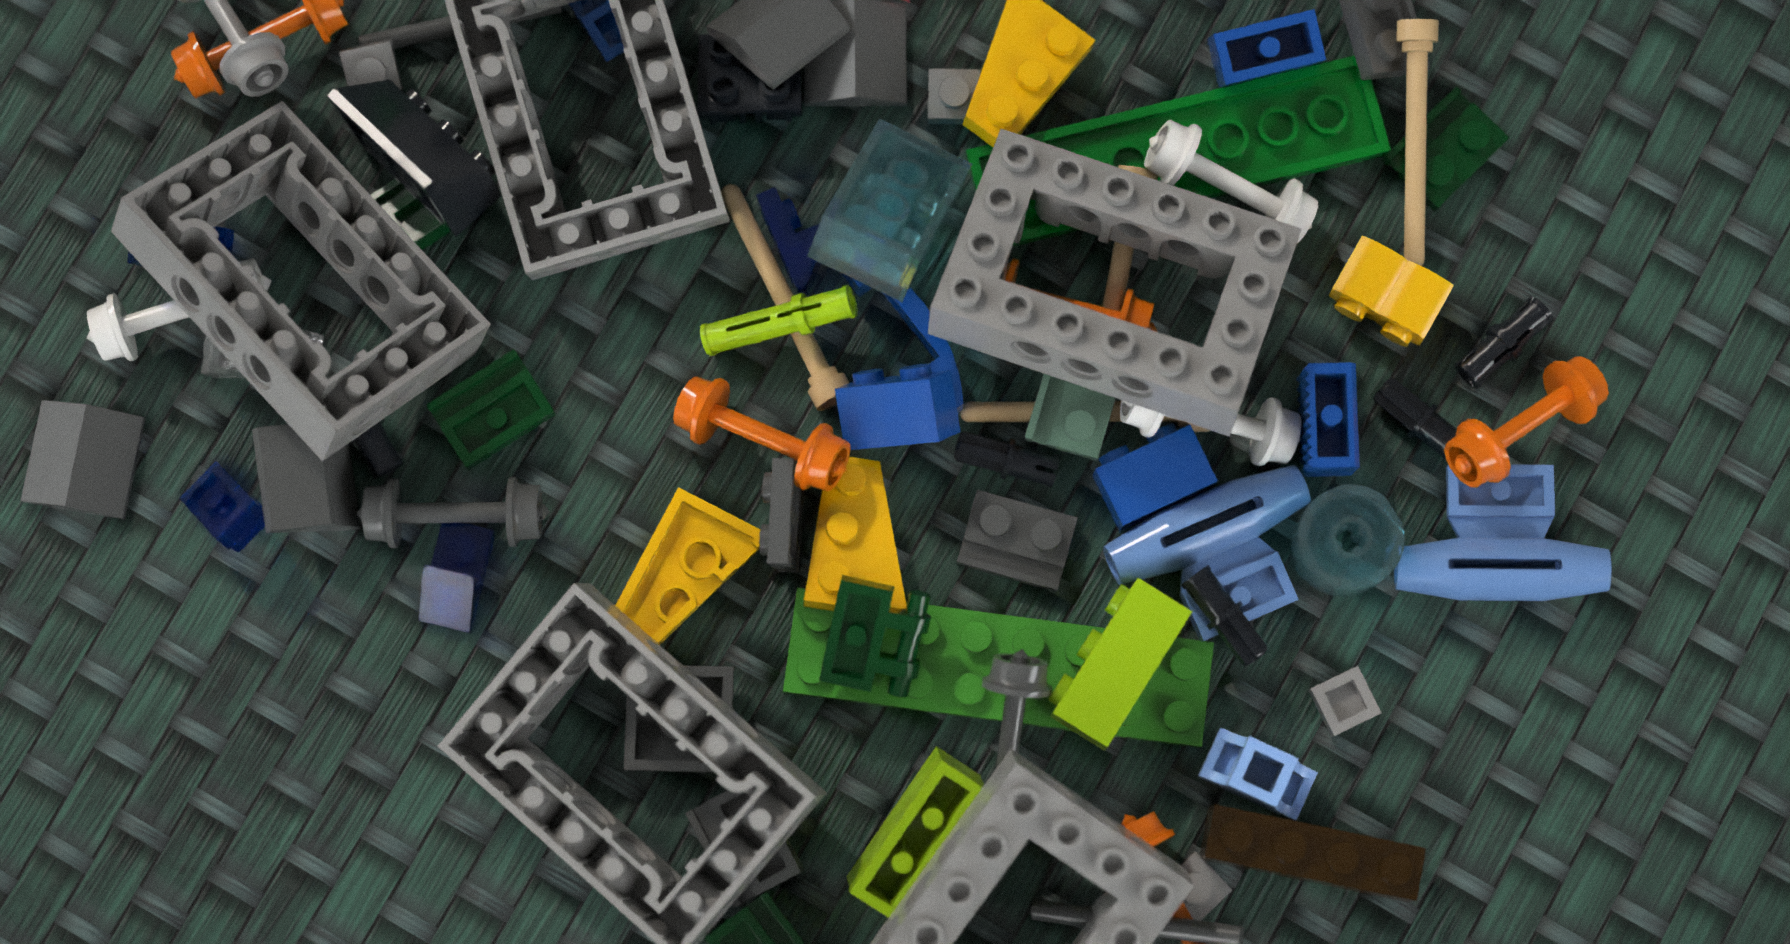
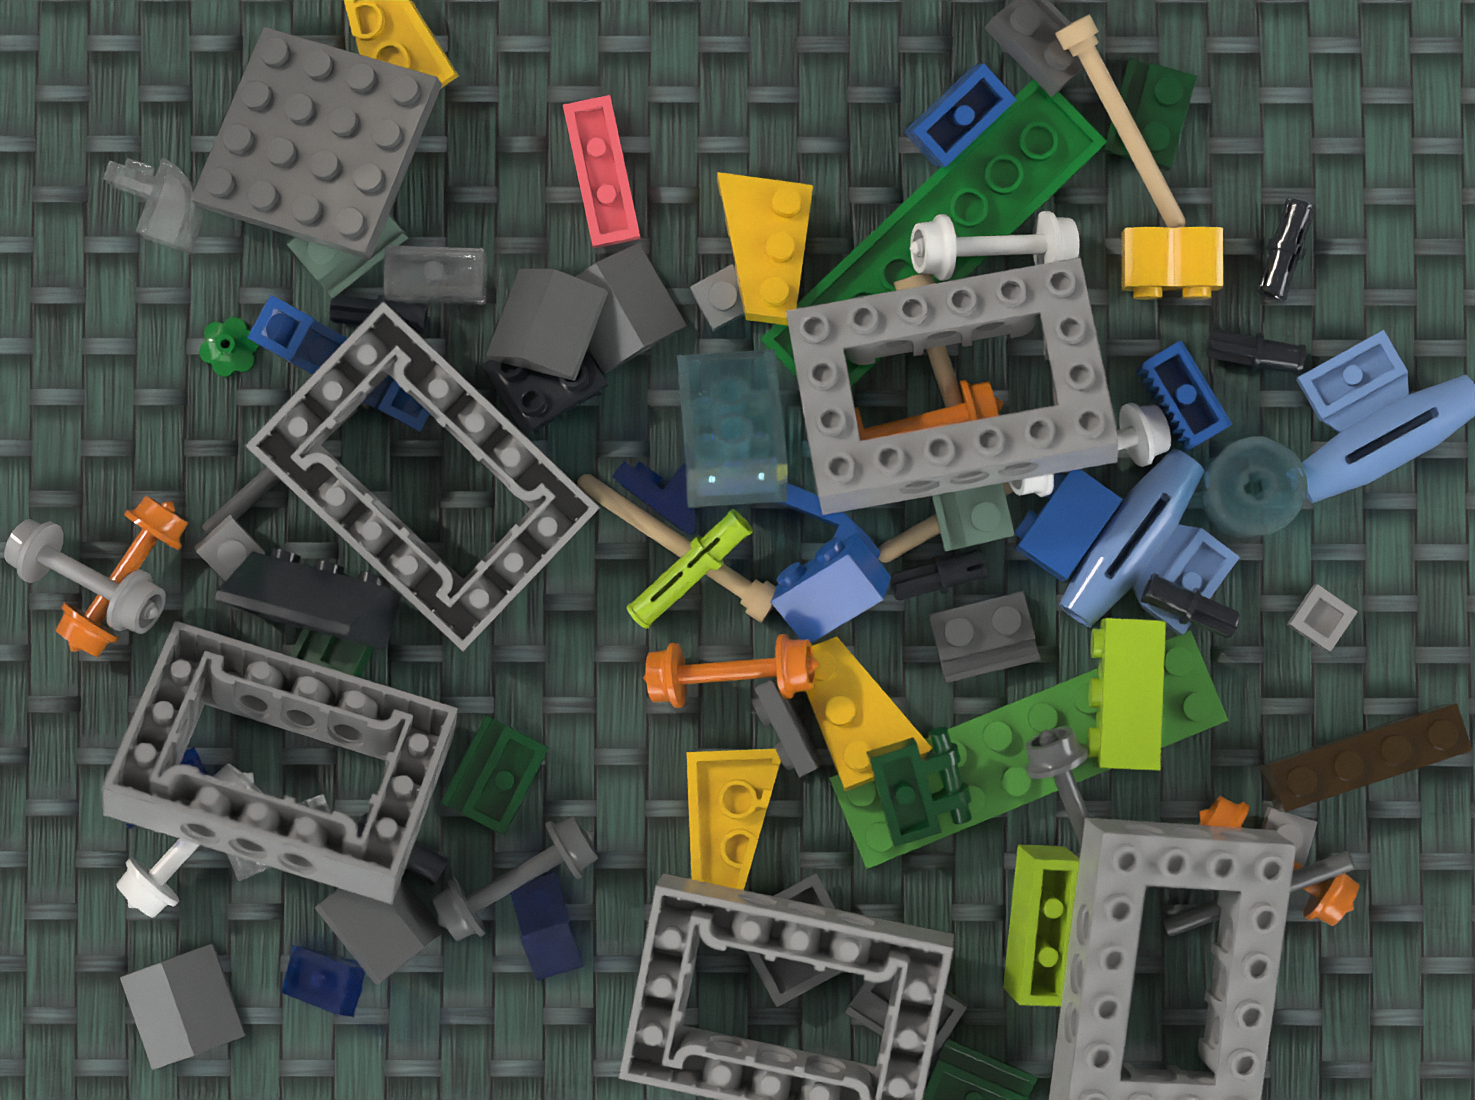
camera: 30 degrees left, 5 degrees up
light blue brick [1197,728,1318,821] -> none
orange piece [1444,356,1609,488] -> none

